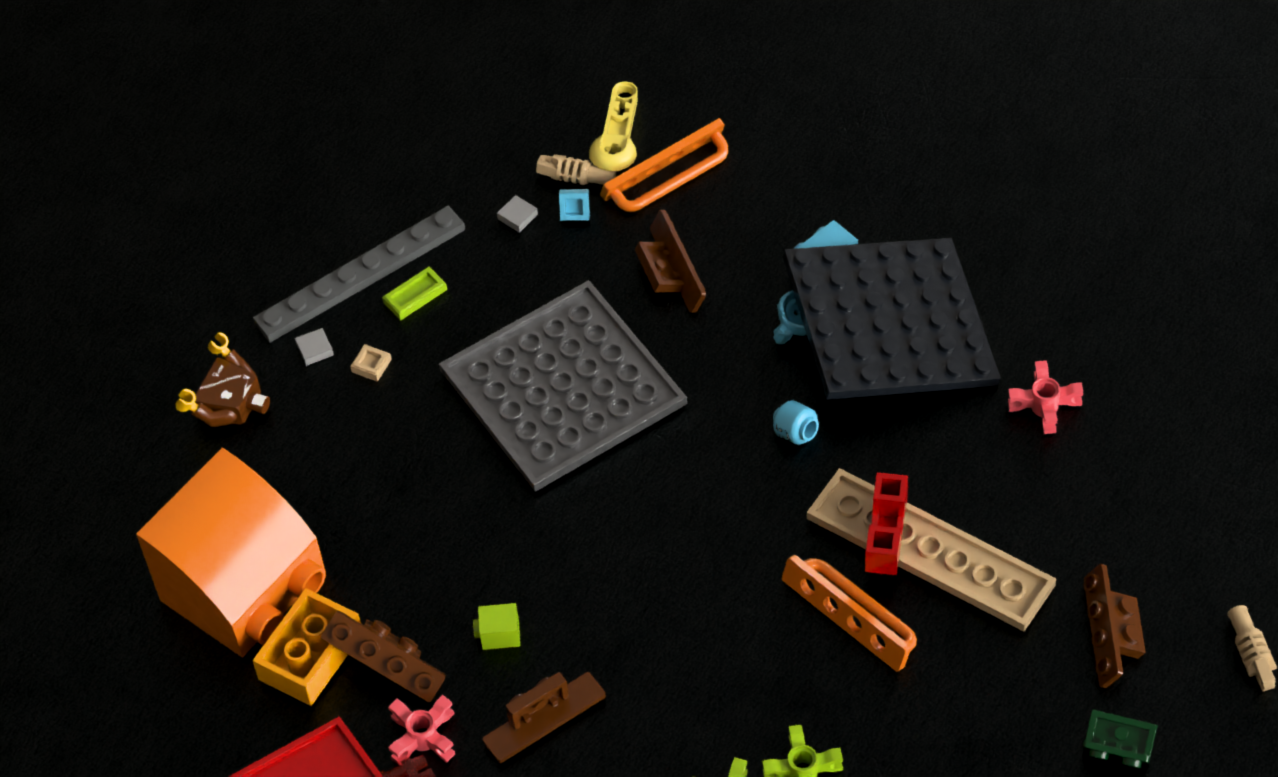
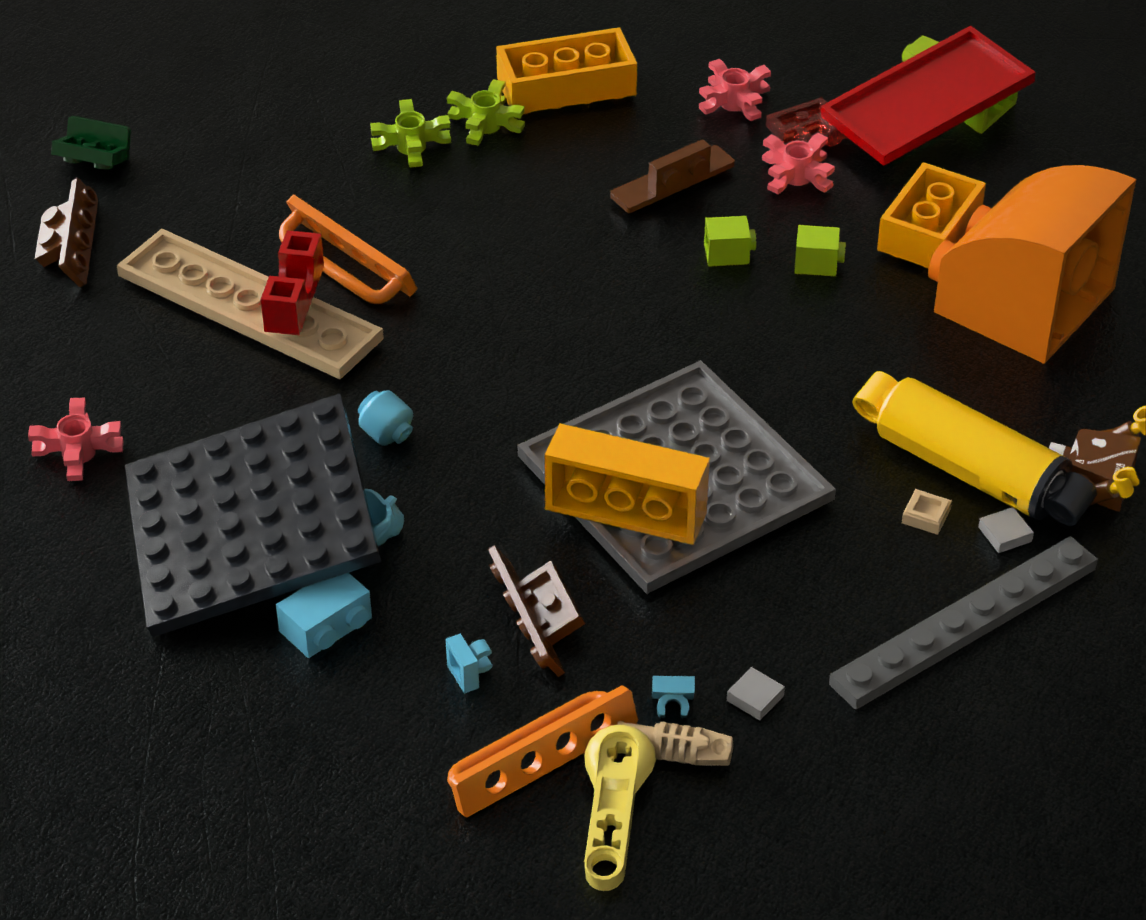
camera: 175 degrees right, 10 degrees down
reddish brown bracket [321,611,446,702] -> none
lime tile [382,267,447,320] -> none
none -> medium azure tile [446,633,492,694]
none -> light orange brick [545,424,710,545]
none -> lime brick [794,225,846,276]
none -> yellow piece [852,371,1098,526]

